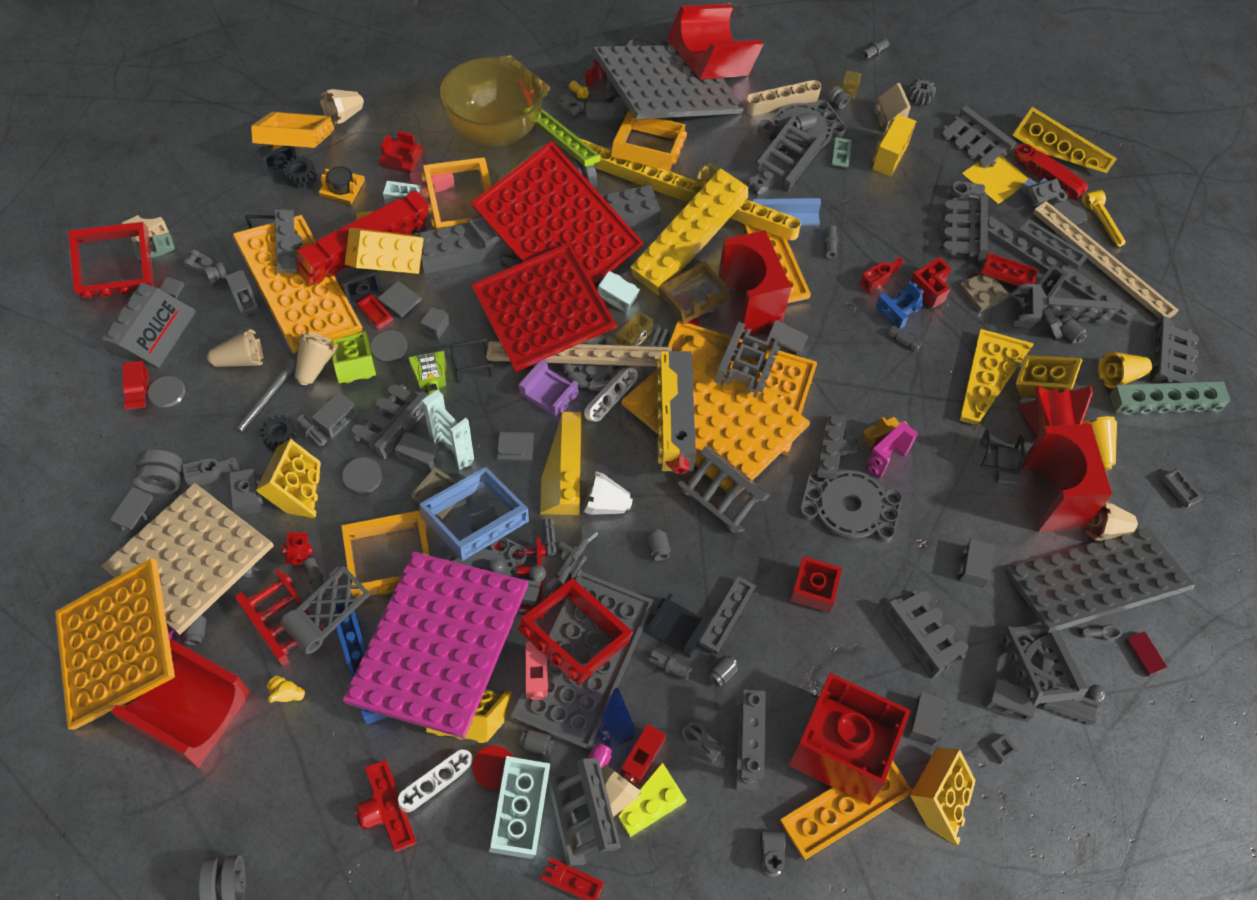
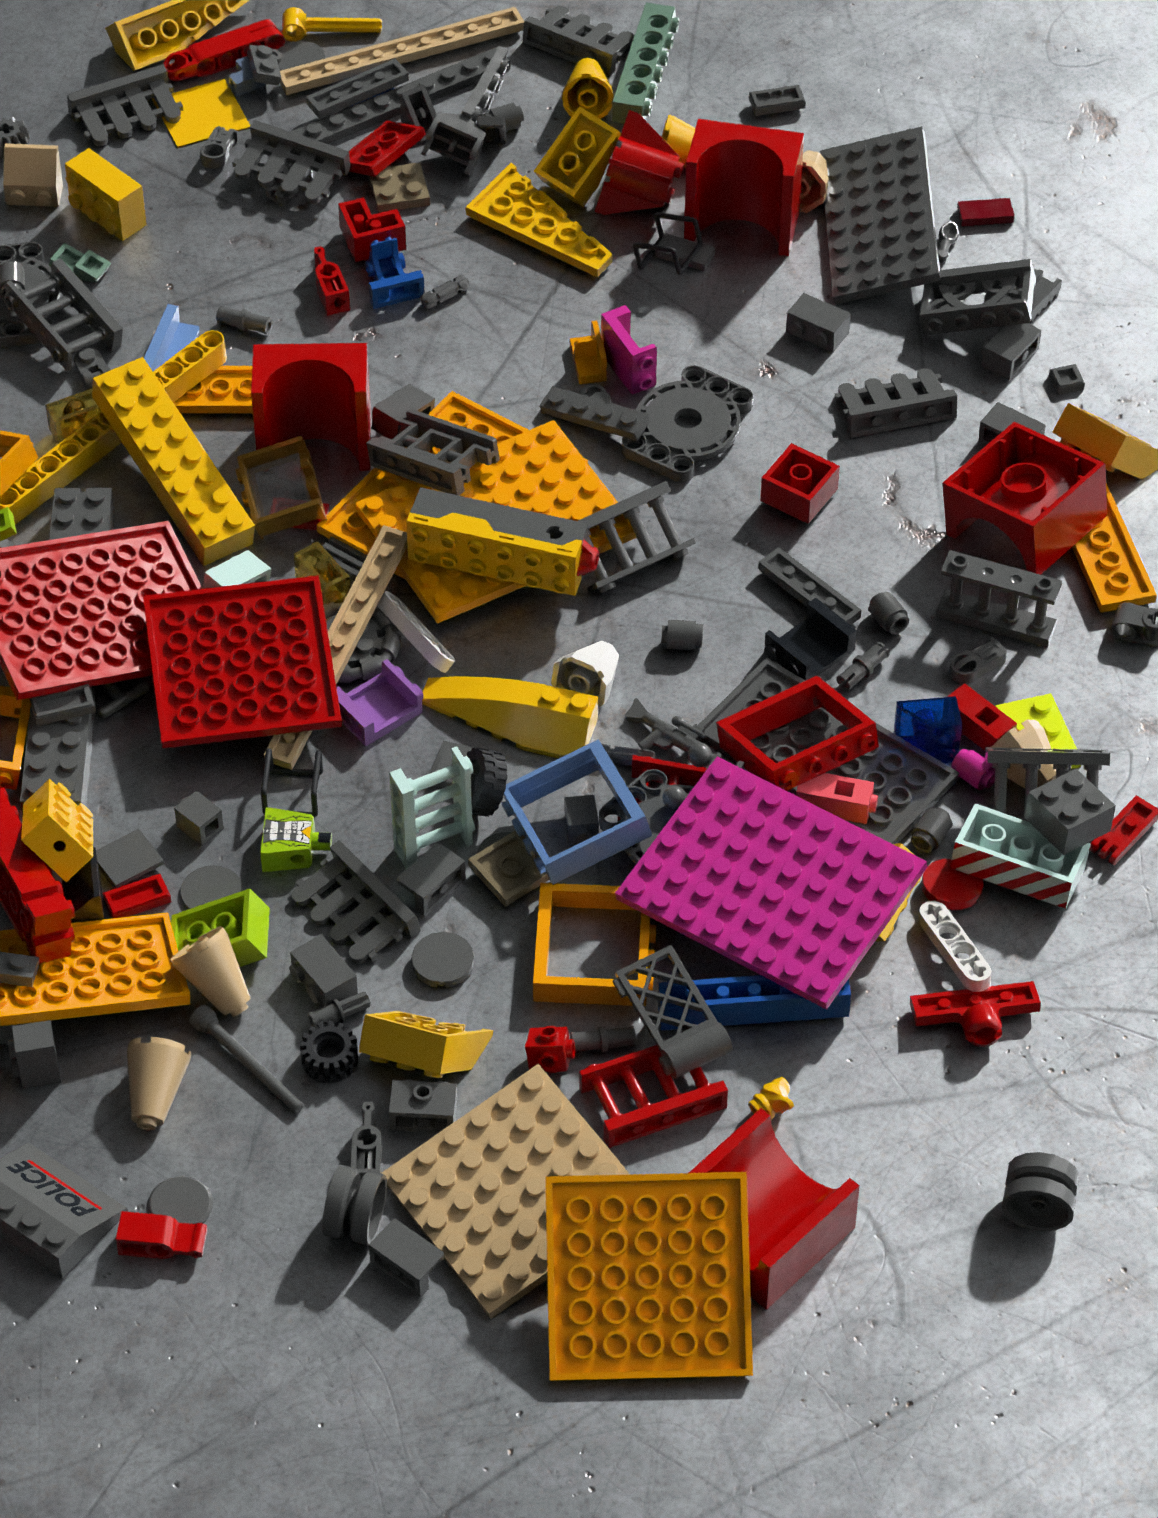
camera: 70 degrees left, 10 degrees down
none -> black tyre [466,747,507,817]
none -> dark grey brick [1024,769,1116,855]

